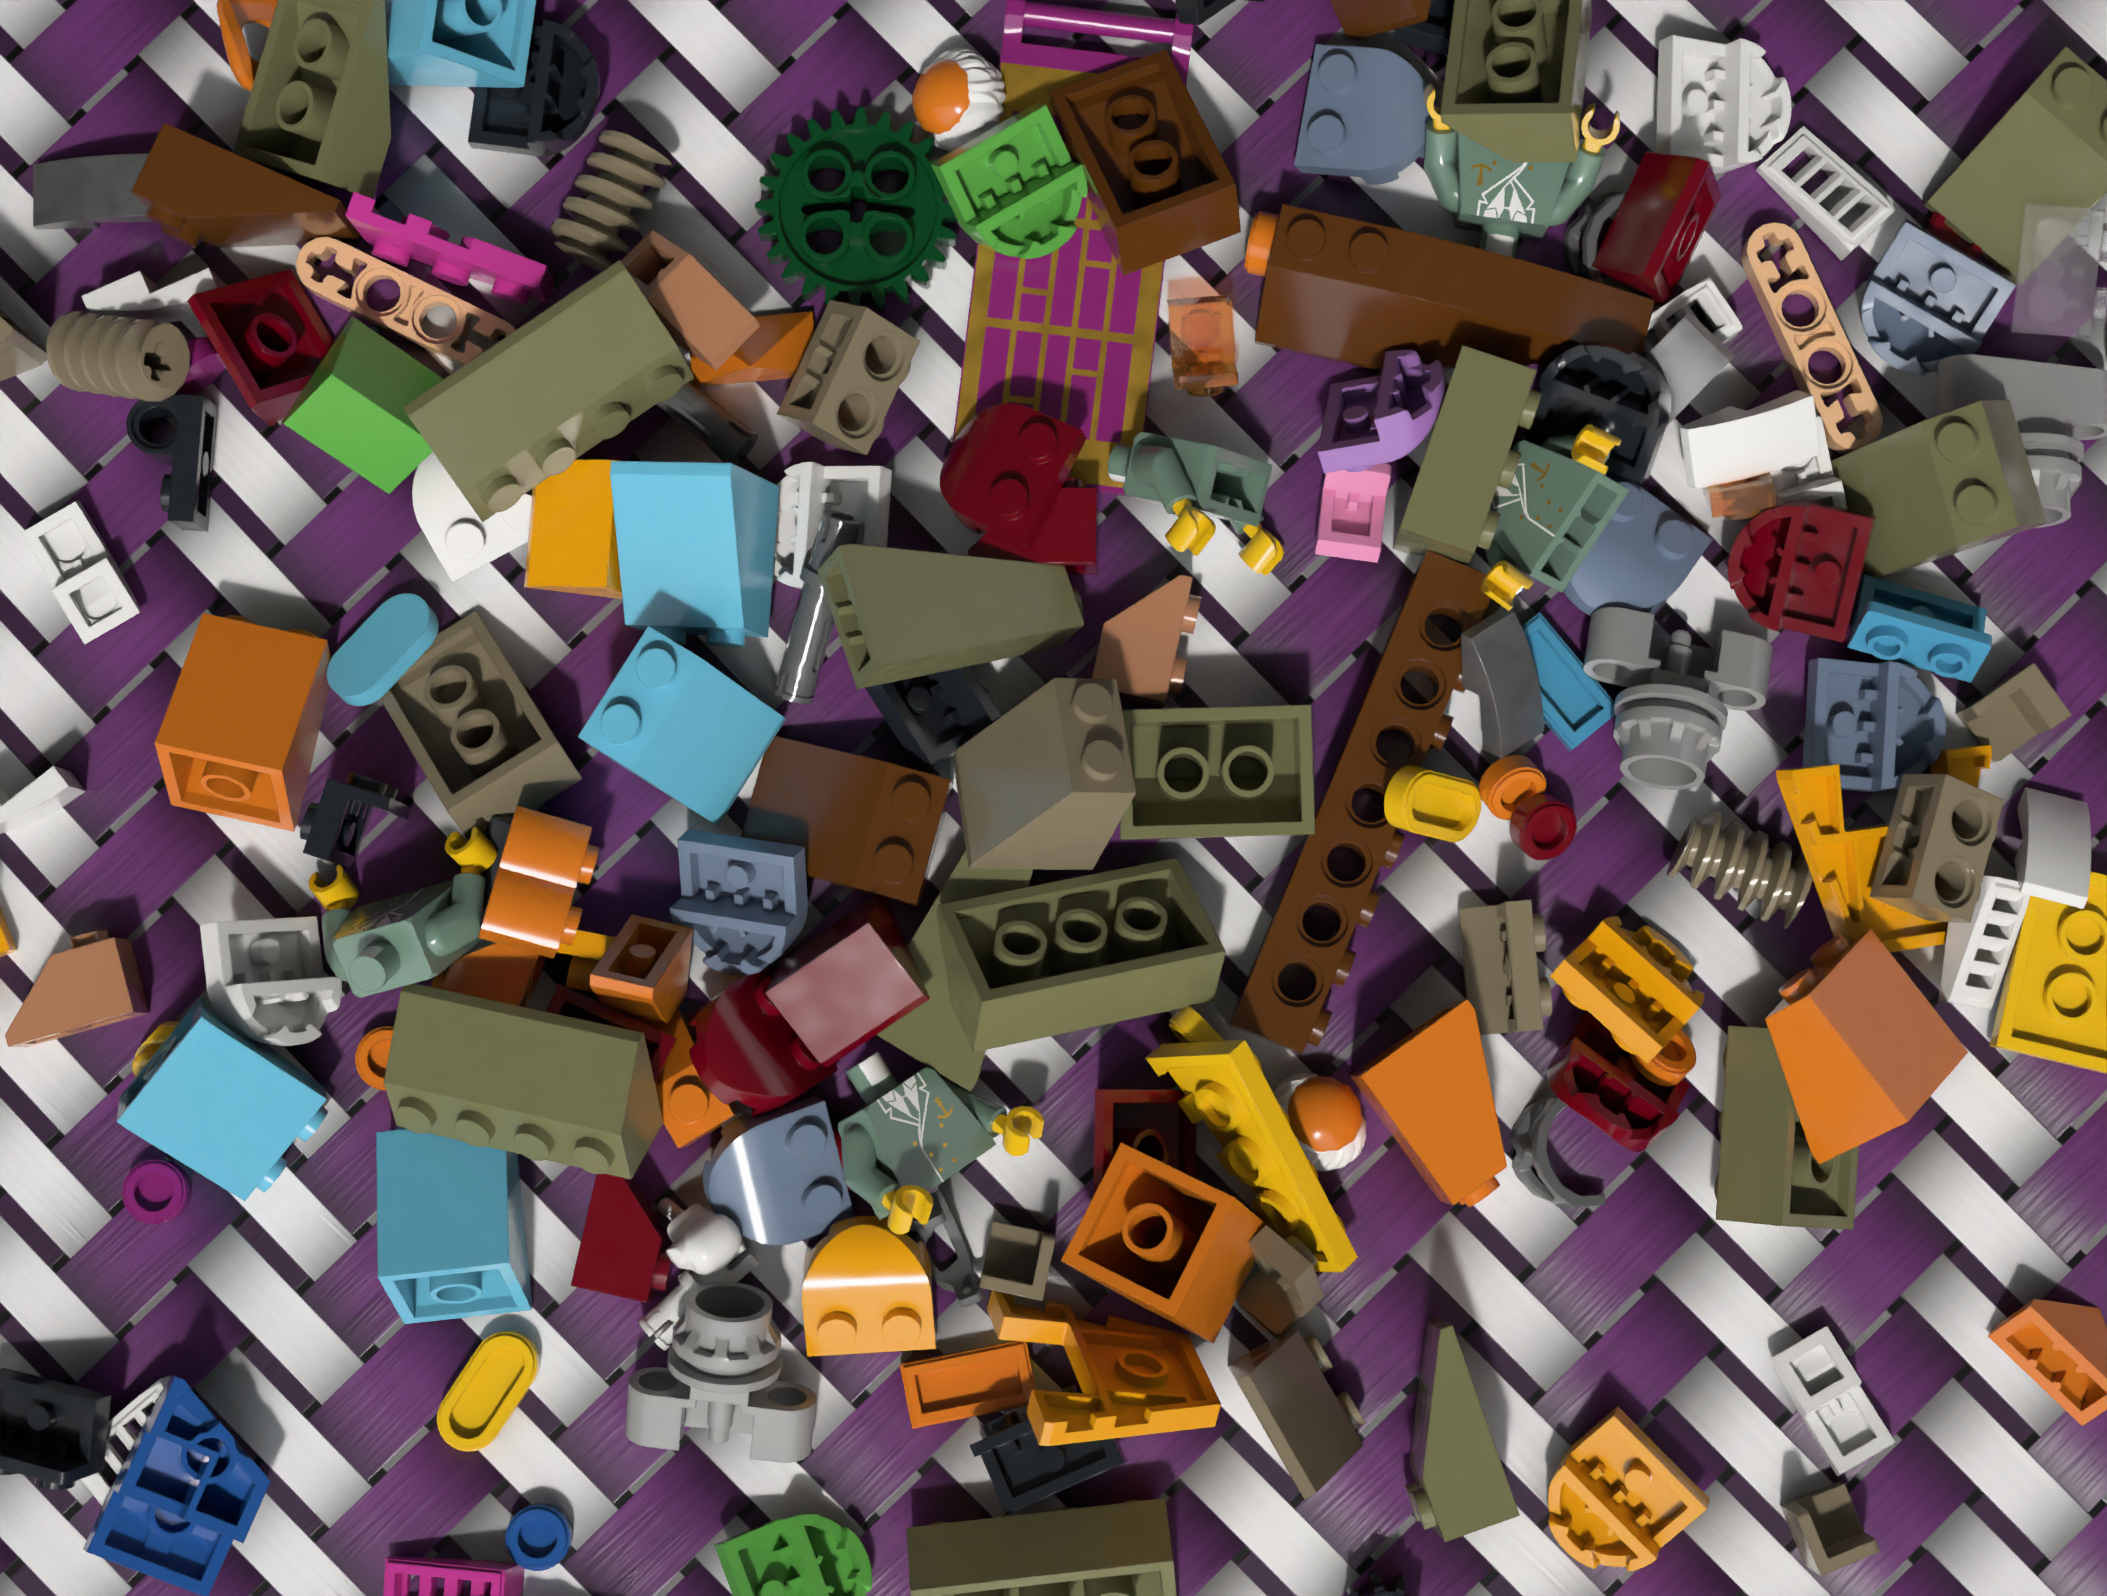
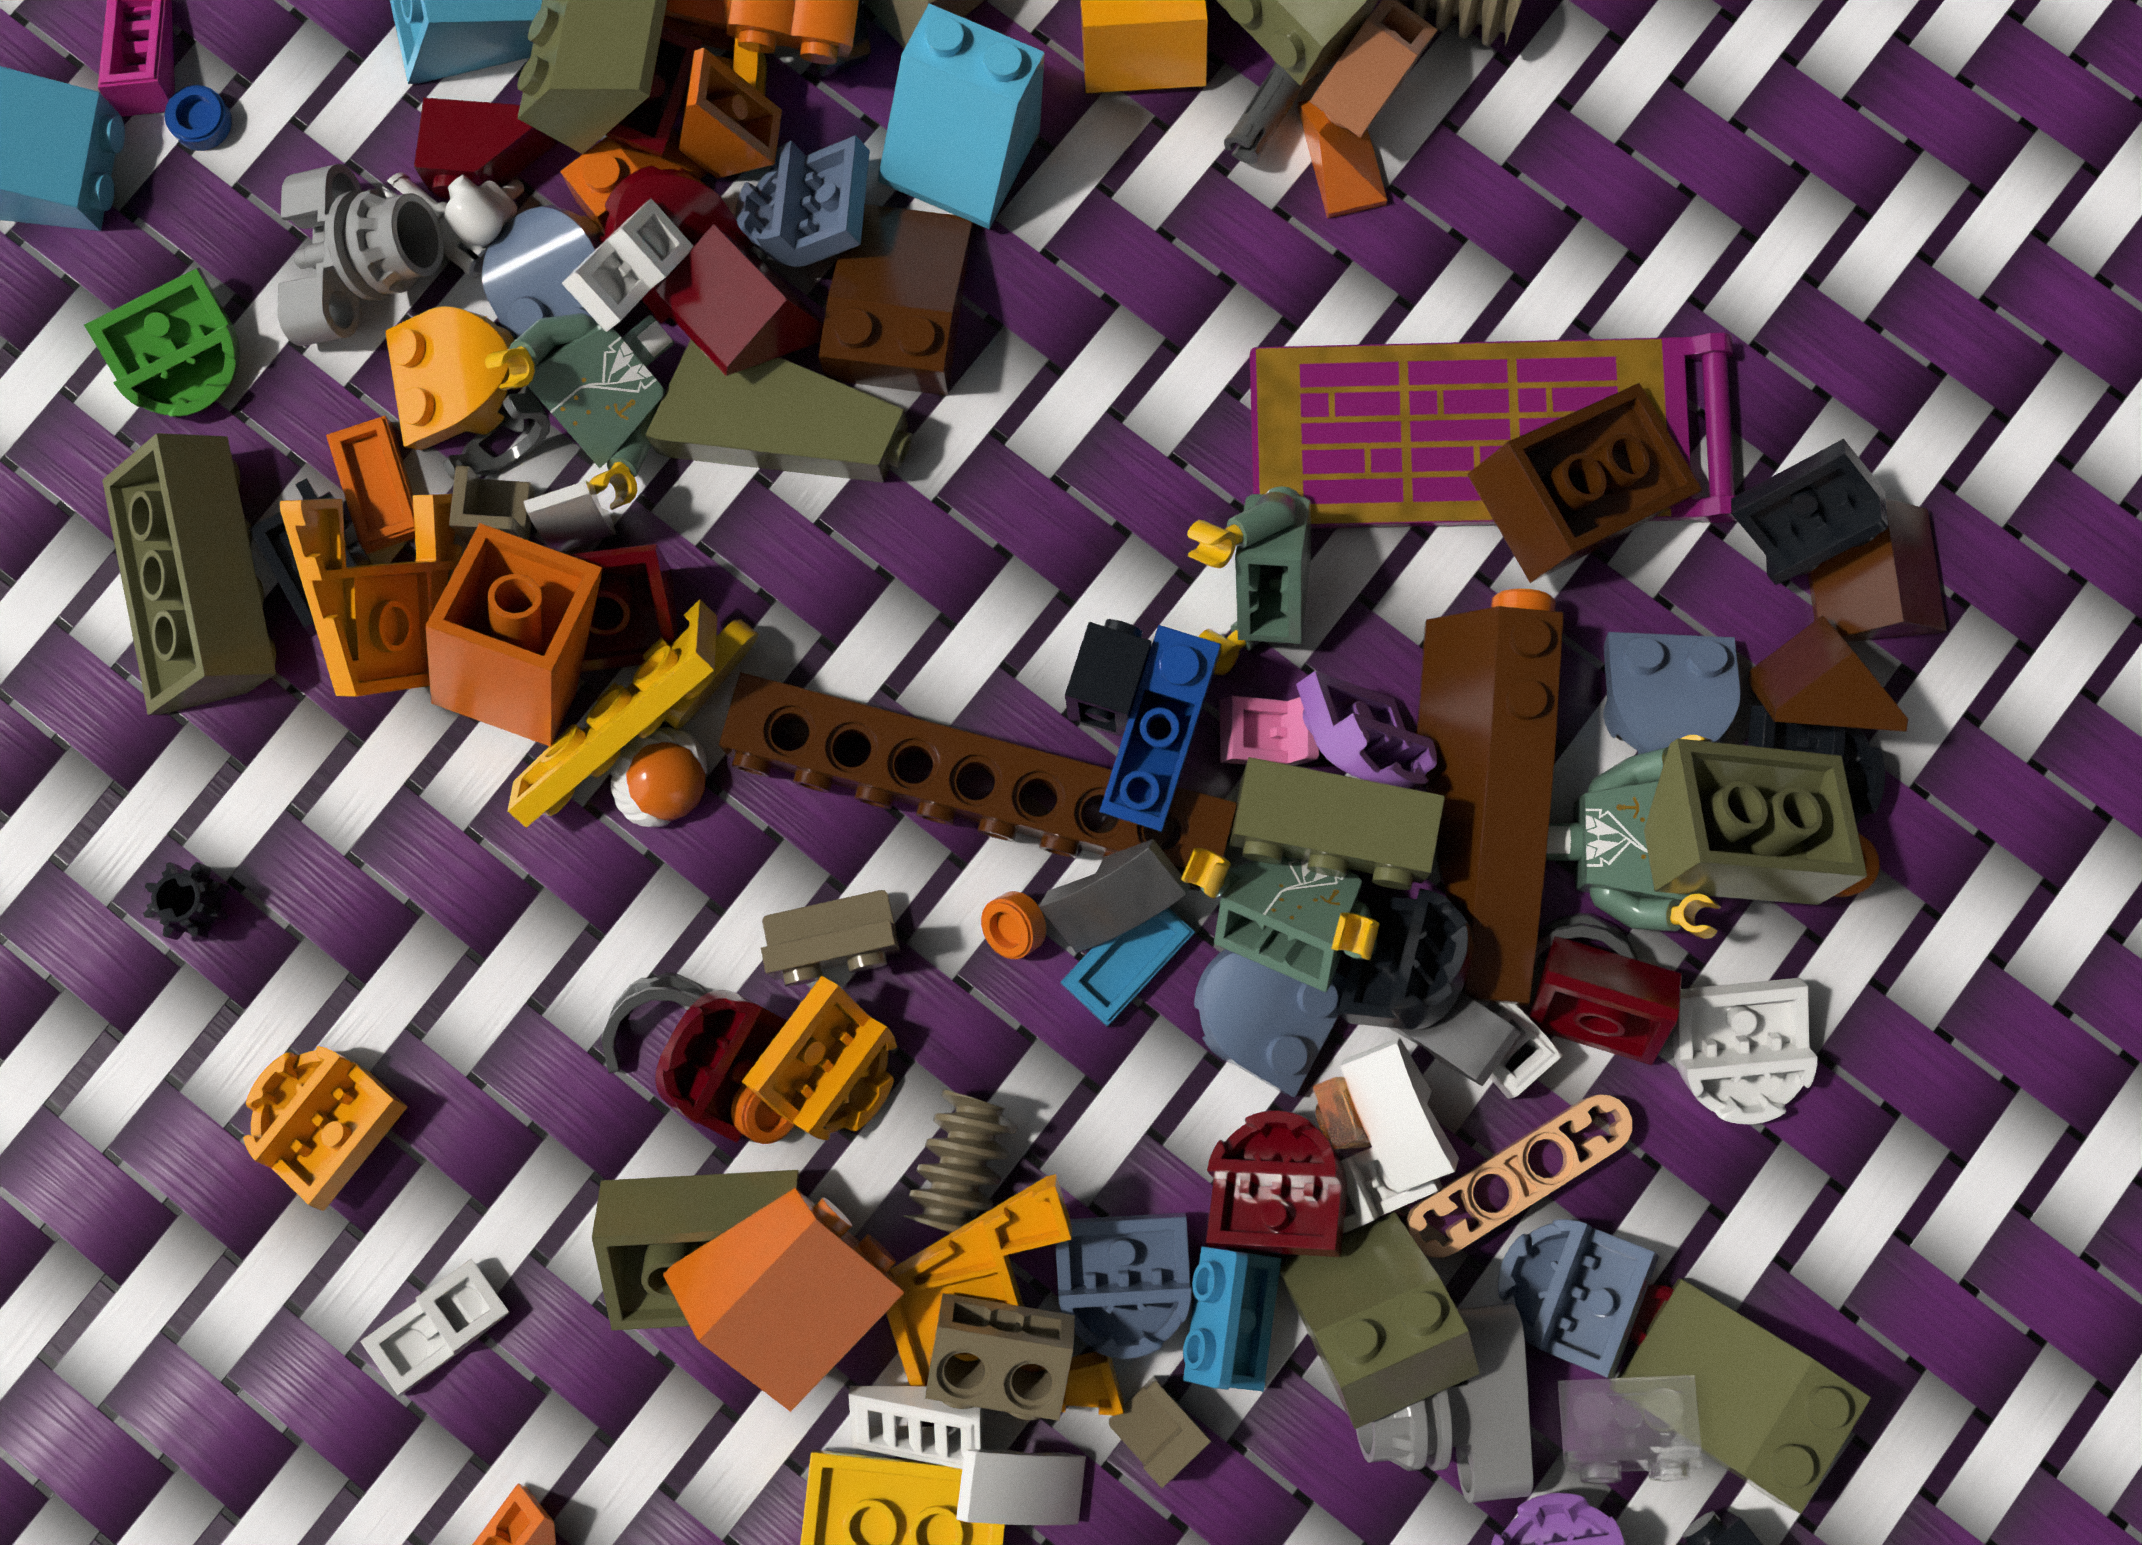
camera: 85 degrees right, 5 degrees down
yellow tile [437,1330,540,1452] -> none
medium azure slope [610,461,780,648] -> none
dark green gear [755,107,958,313] -> none
white slope [773,462,892,590] -> none
dark grey pin [773,510,863,704] -> none
dark tan brick [777,300,920,455] -> none
olive slope [817,544,1085,689] -> none
black bracket [865,666,1001,772] -> none
hair [912,47,1006,151] -> none
bright green slope [931,103,1088,259] -> none
olive slope [936,858,1226,1053] -> none
dark red slope [940,403,1086,550] -> none
dark tan slope [953,678,1136,870] -> none
dark red slope [968,478,1098,575] -> none
nougat slope [1092,575,1201,708] -> none
olive slope [1119,705,1315,840] -> none
clear orange bracket [1167,295,1239,397] -> none
dark tan slope [1227,1327,1365,1499] -> none
dark tan bracket [1236,1225,1324,1339] -> none
orange slope [1350,999,1507,1207] -> none
yellow tile [1384,765,1481,842] -> none
olive slope [1404,1317,1520,1542] -> none
dark red tile [1509,793,1577,860] -> none
light grey beam [1583,607,1773,790] -> none
white slope [1756,126,1896,261] -> none
dark tan panel [1780,1481,1880,1576] -> none
none -> white slope [523,481,616,552]
none -> white slope [562,198,694,332]
none -> black brick [1065,619,1151,737]
none -> blue slope [1099,625,1222,832]

